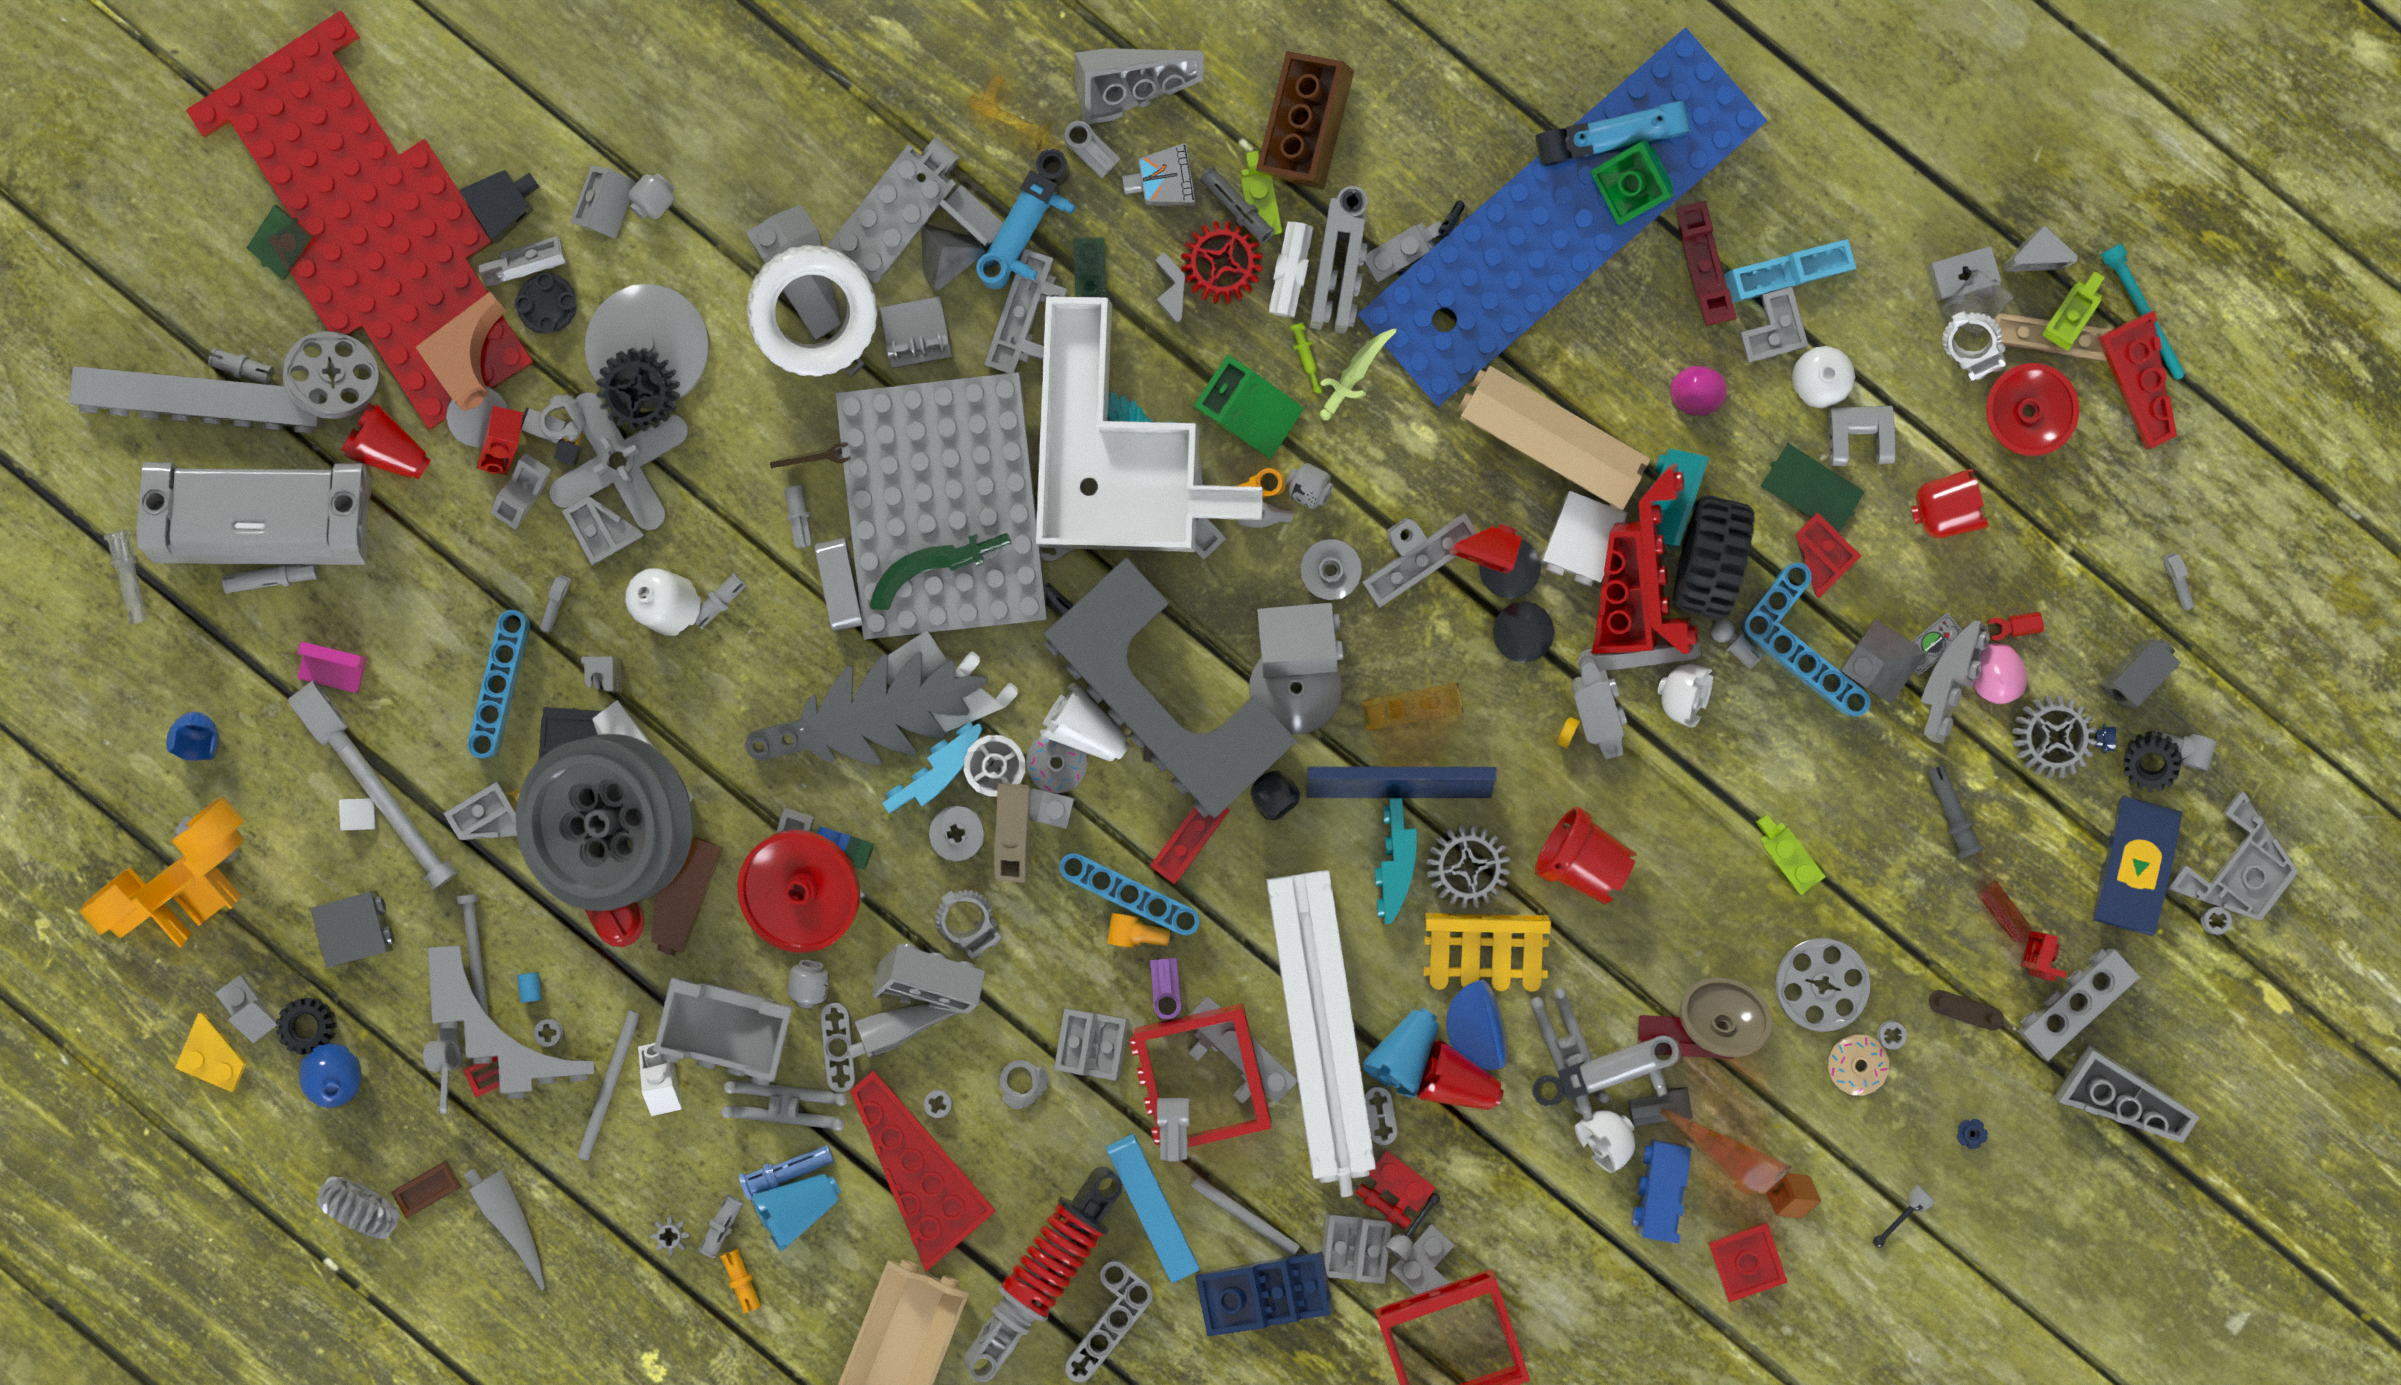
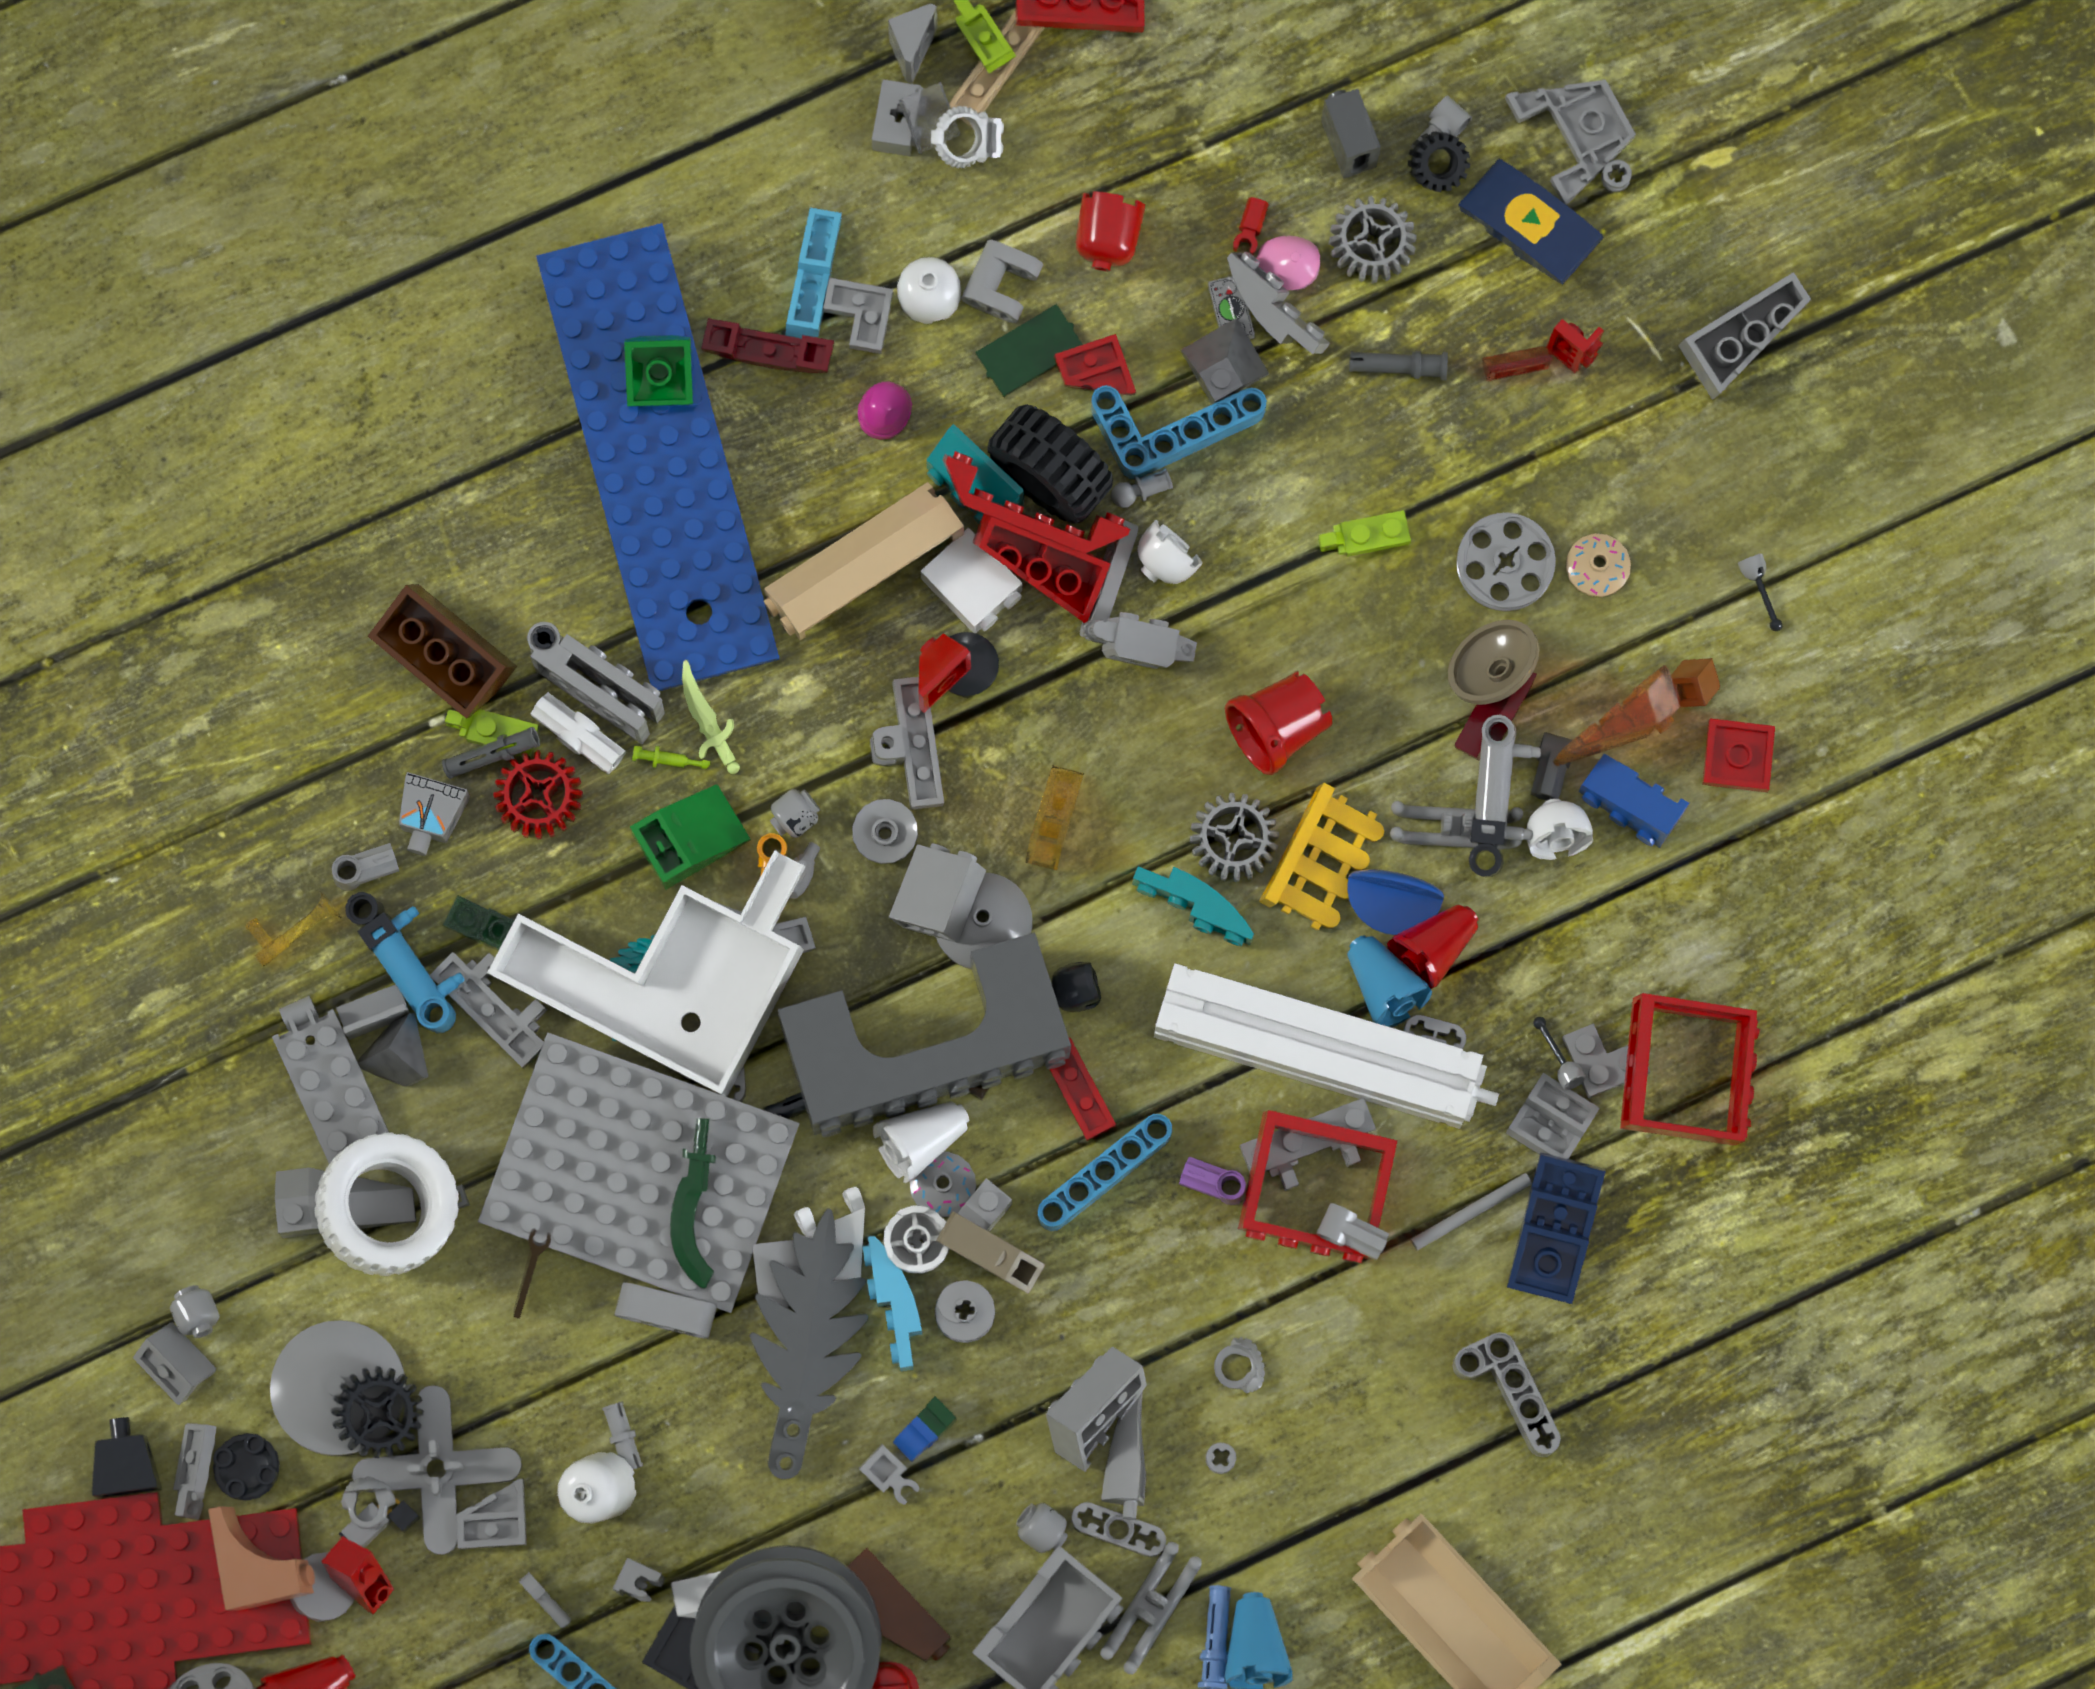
camera: 60 degrees left, 10 degrees down
light grey slope [490,453,551,530] -> none
red dish [737,830,860,953] -> none
light grey axle [783,485,813,548] -> none
red wing [850,1070,996,1273] -> none
light grey hinge [880,296,952,368] -> none
light grey piece [935,890,1002,960] -> none
piece [964,1166,1122,1382] -> none
light grey slope [1054,1009,1130,1081] -> none
light grey wedge [1075,48,1204,124] -> none
dark azure beam [1106,1133,1200,1284] -> none
light orange pin [1107,913,1170,948] -> none
light grey slope [1155,252,1185,326] -> none
dark blue arch [1306,767,1496,798] -> none
red plate [1355,1150,1436,1230] -> none
light grey hinge [1364,220,1442,284] -> none
black pin [1438,200,1465,237] -> none
black dish [1493,601,1555,663] -> none
dark azure piece [1535,101,1691,167] -> none
yellow tile [1557,717,1580,749] -> none
light grey bush [1877,1020,1907,1050] -> none
dark brown piece [1929,990,2004,1031] -> none
dark blue plate [1957,1119,1988,1149] -> none
red dish [1986,363,2080,456] -> none
light grey brick [2017,948,2140,1061] -> none
dark blue plate [2095,723,2116,754] -> none
light grey bar [2163,552,2194,610] -> none

